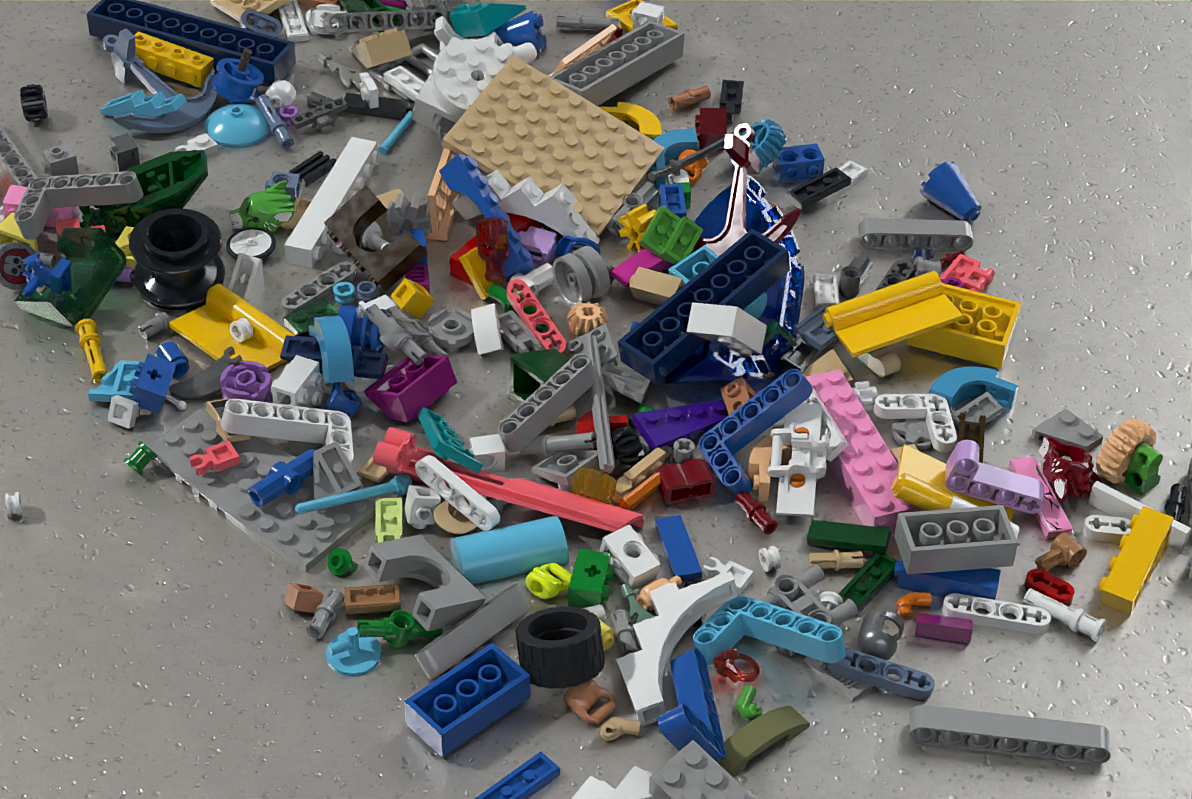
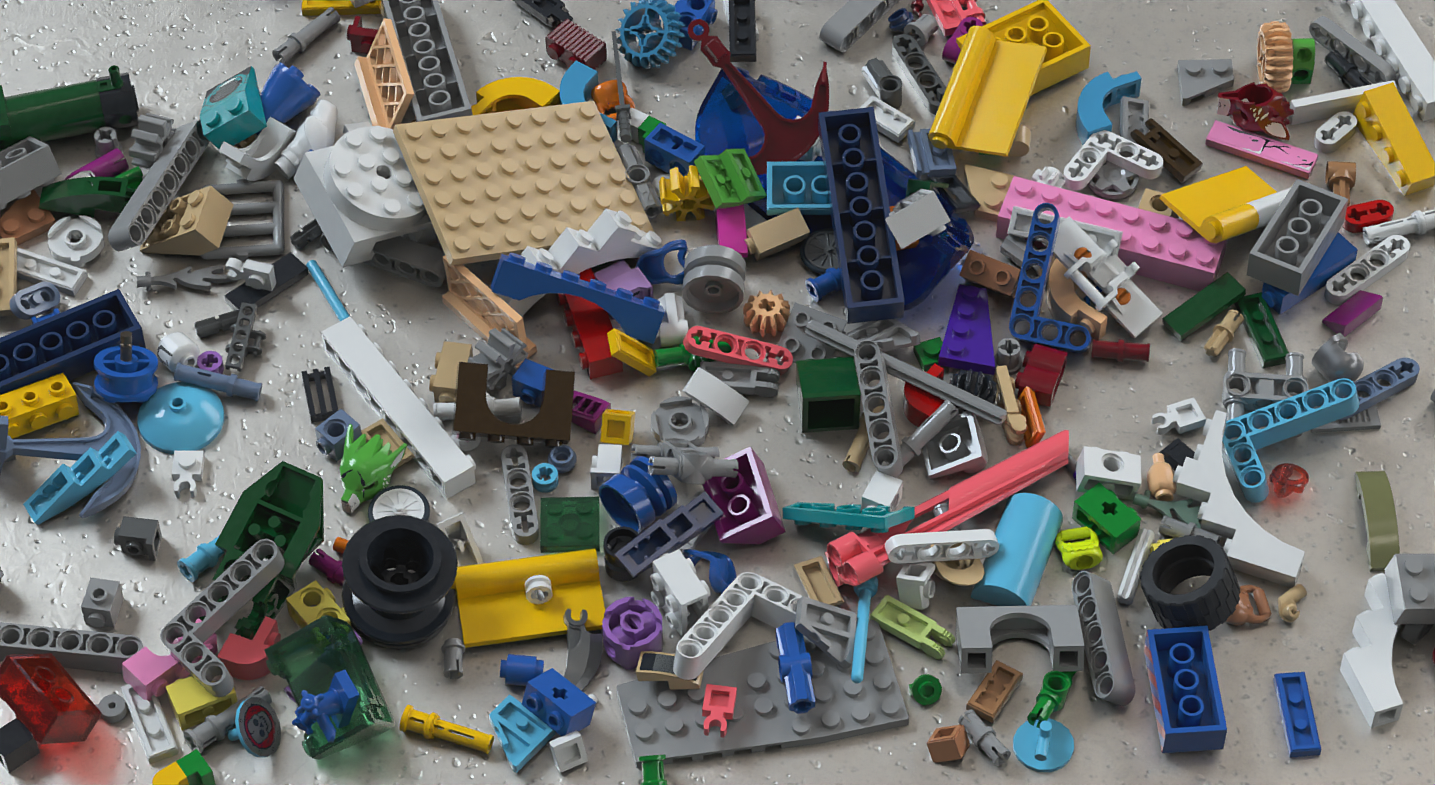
camera: 50 degrees left, 10 degrees up
dark azure arch [309,316,354,383] -> none
white tile [384,66,425,102] -> none
clear red piece [476,217,509,284] -> none
clear yellow gear [571,467,617,504] -> none
blue tile [655,515,702,581] -> none
blue beam [657,648,726,762] -> none
nougat pin [668,86,711,110] -> none
bright green arm [736,685,762,722] -> none
white bush [759,546,781,572] -> none
white bush [819,591,843,610] -> none
orange arm [896,593,932,616] -> none
lavender beam [945,440,1044,513] -> none

